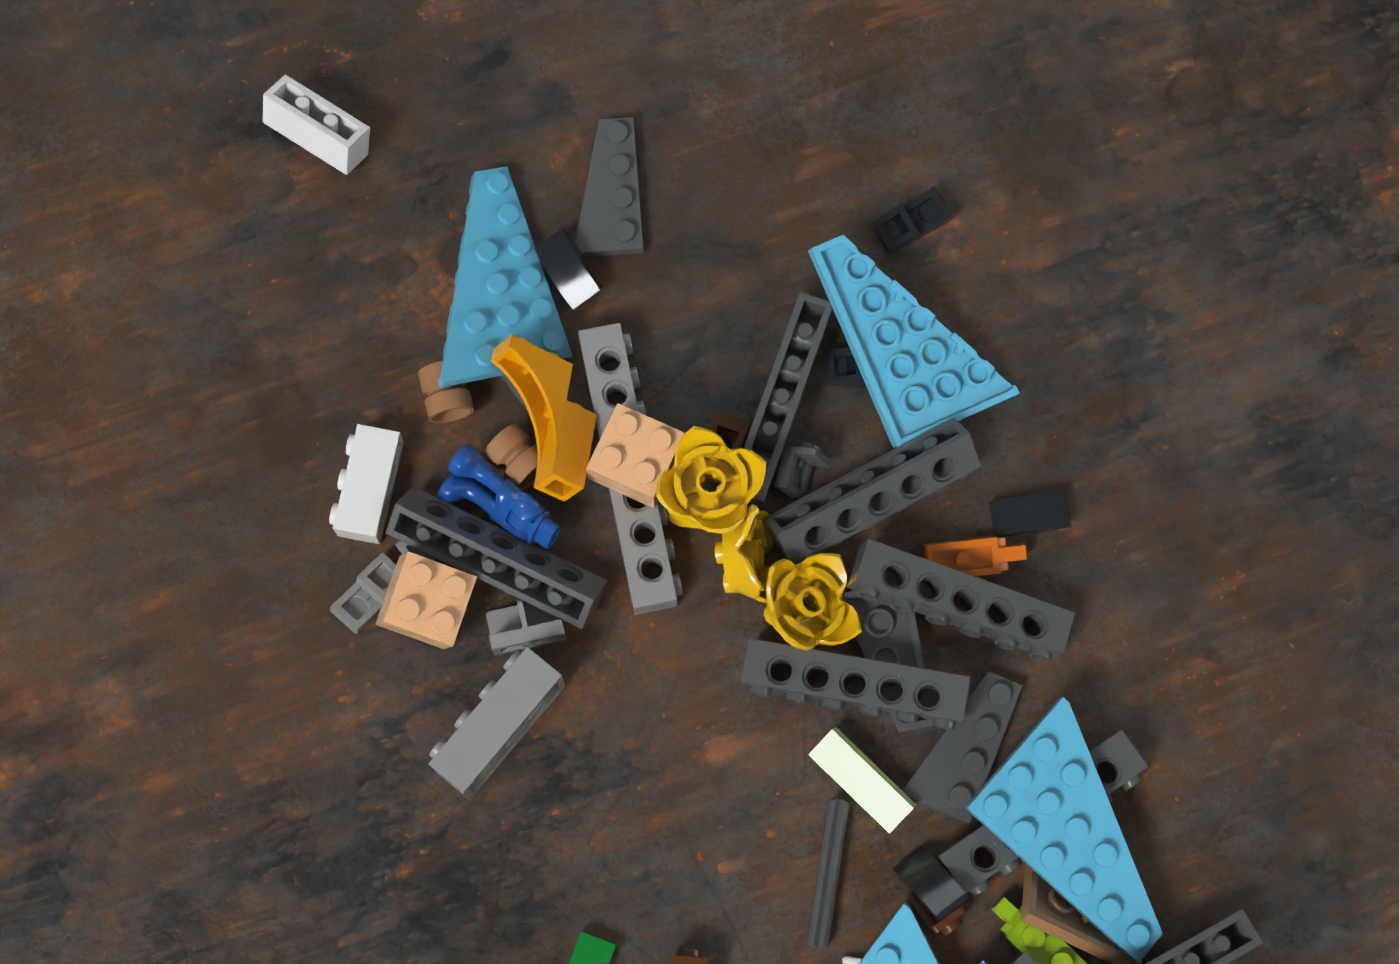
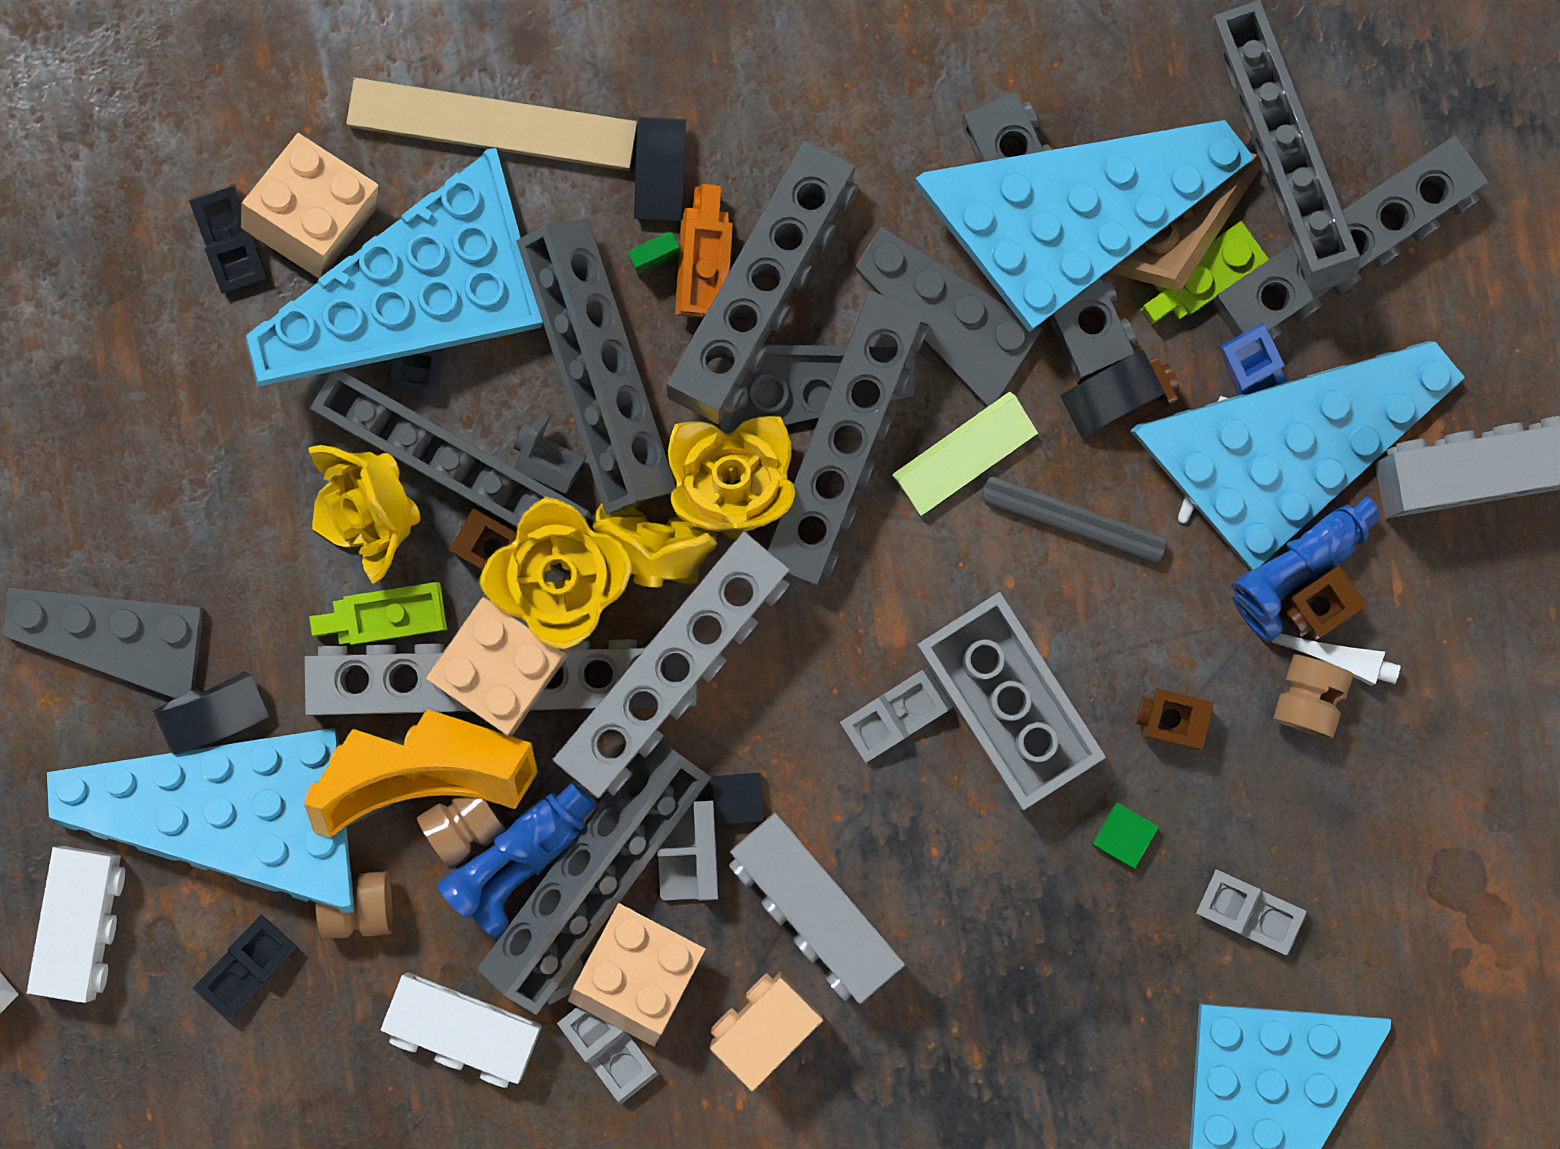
camera: 80 degrees left, 10 degrees up
none -> white brick [27,846,125,1003]
none -> black slope [193,914,297,1023]
none -> light nougat brick [241,133,378,279]
none -> yellow brick [308,445,420,584]
none -> lime hinge [309,582,448,645]
none -> tan tile [346,78,638,171]
none -> light grey brick [553,532,790,798]
none -> green tile [628,232,680,276]
none -> light nougat brick [710,971,823,1091]
none -> black tile [712,773,764,825]
none -> light grey slope [840,667,953,763]
none -> light grey brick [915,592,1106,810]

